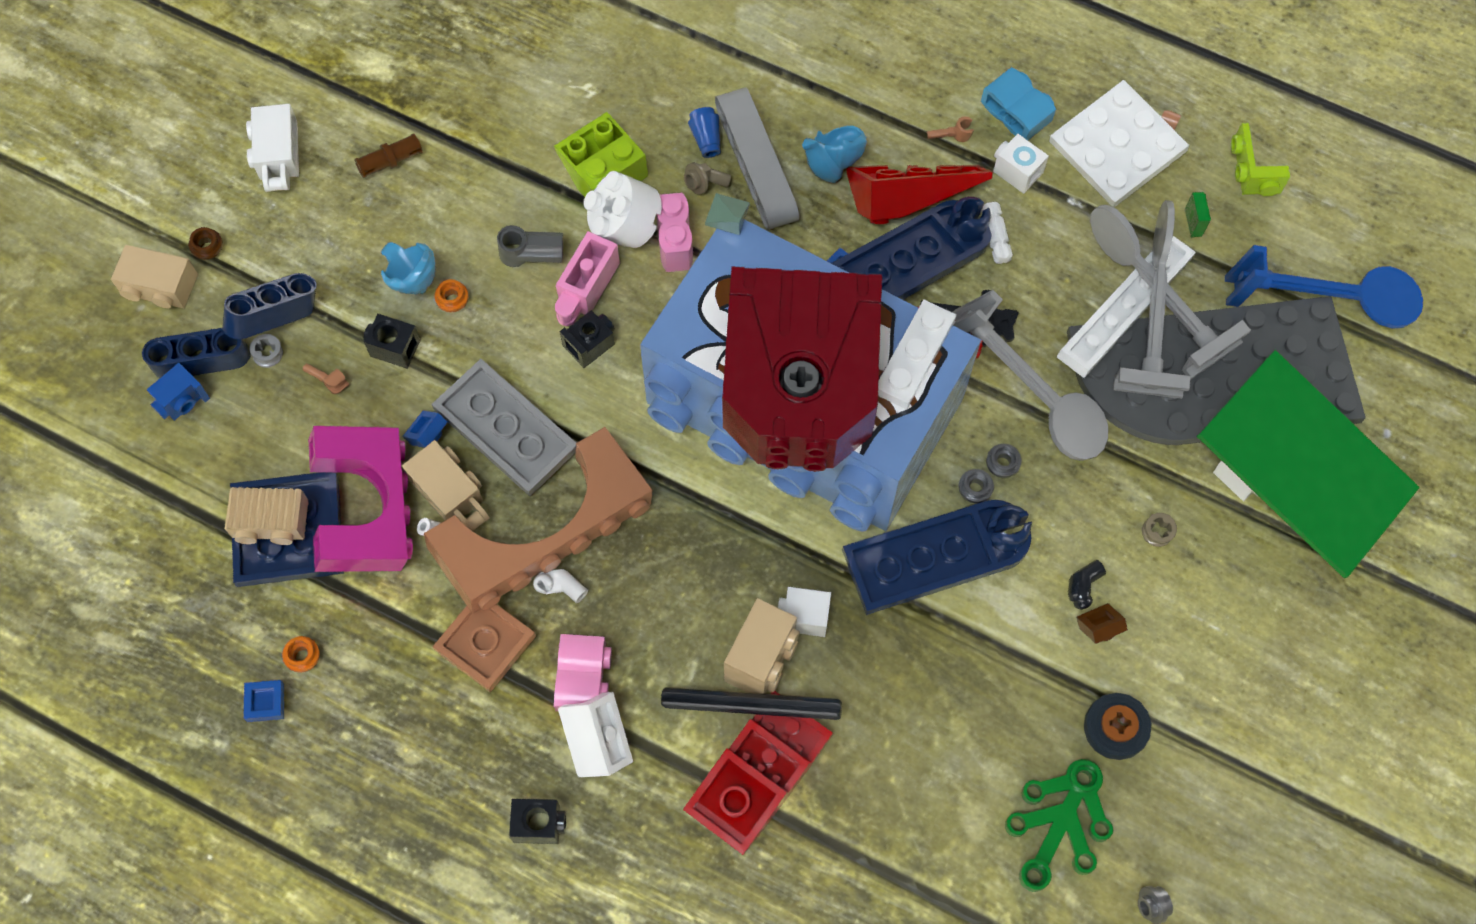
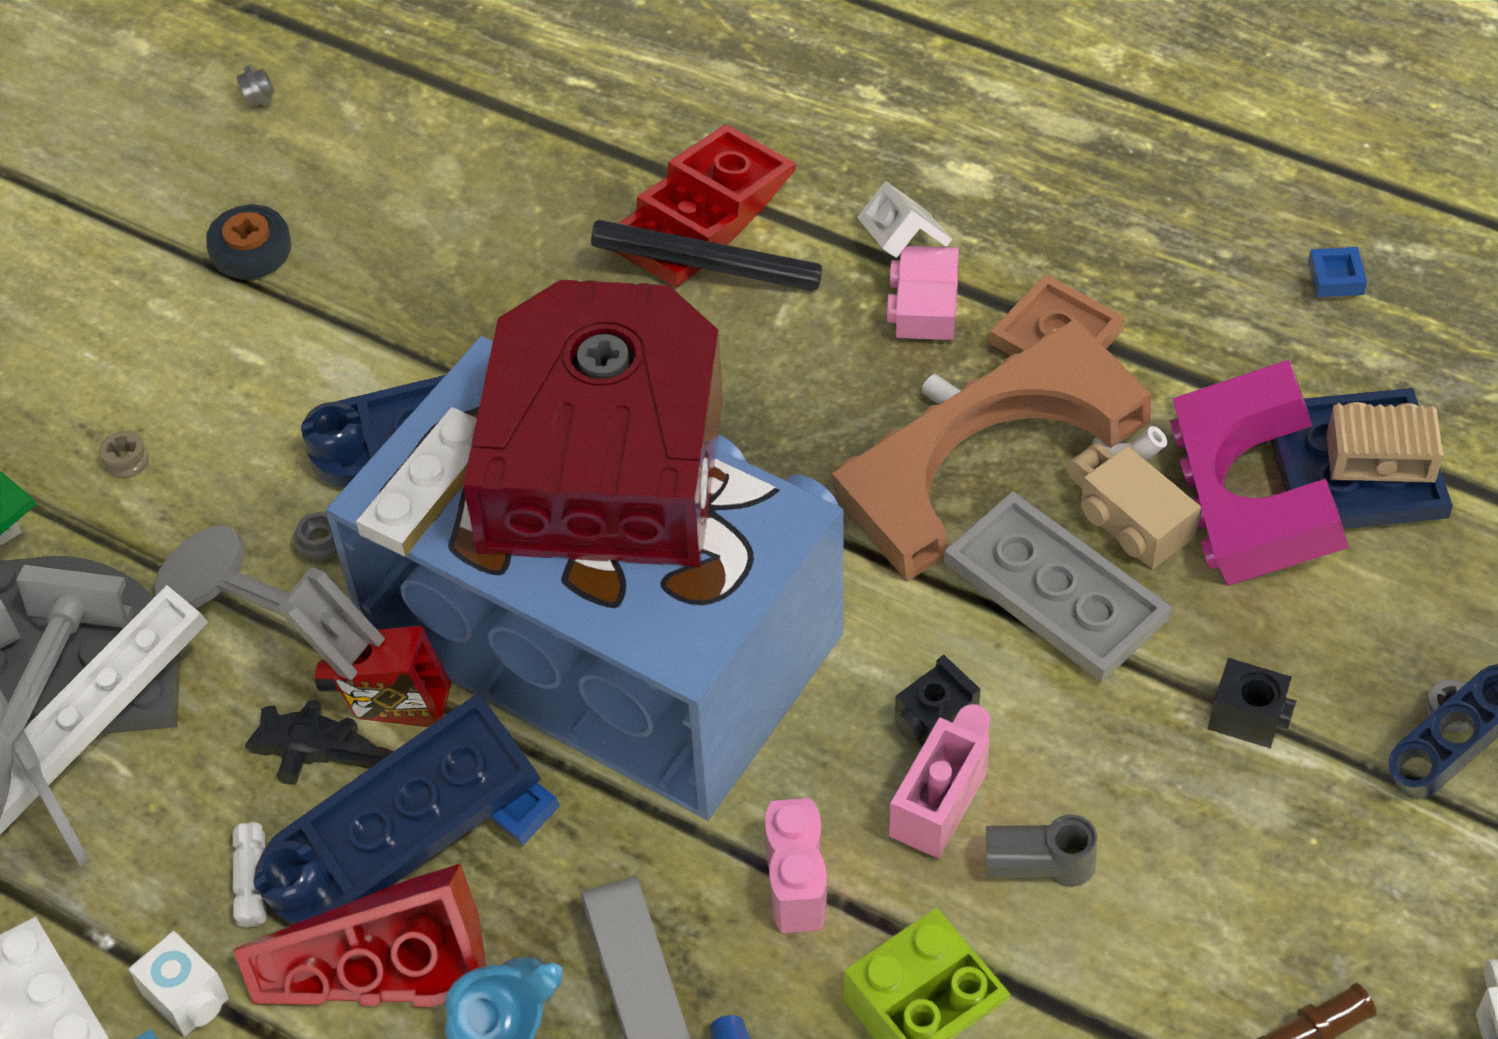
camera: 175 degrees left, 15 degrees down
orange plate [282,636,320,673] -> none
nougat hand [303,364,349,394] -> none
dark azure hair [381,242,436,295] -> none
blue plate [402,410,448,448] -> none
orange plate [435,279,469,312] -> none
black brick [509,799,566,844] -> none
white brick [584,171,662,248] -> none
dark tan plate [684,162,731,195] -> none
sand green slope [705,193,750,235] -> none
tan brick [724,598,800,694] -> none
green plant [1005,759,1113,892] -> none
black arm [1068,560,1106,610] -> none
reddish brown plate [1076,603,1128,644] -> none

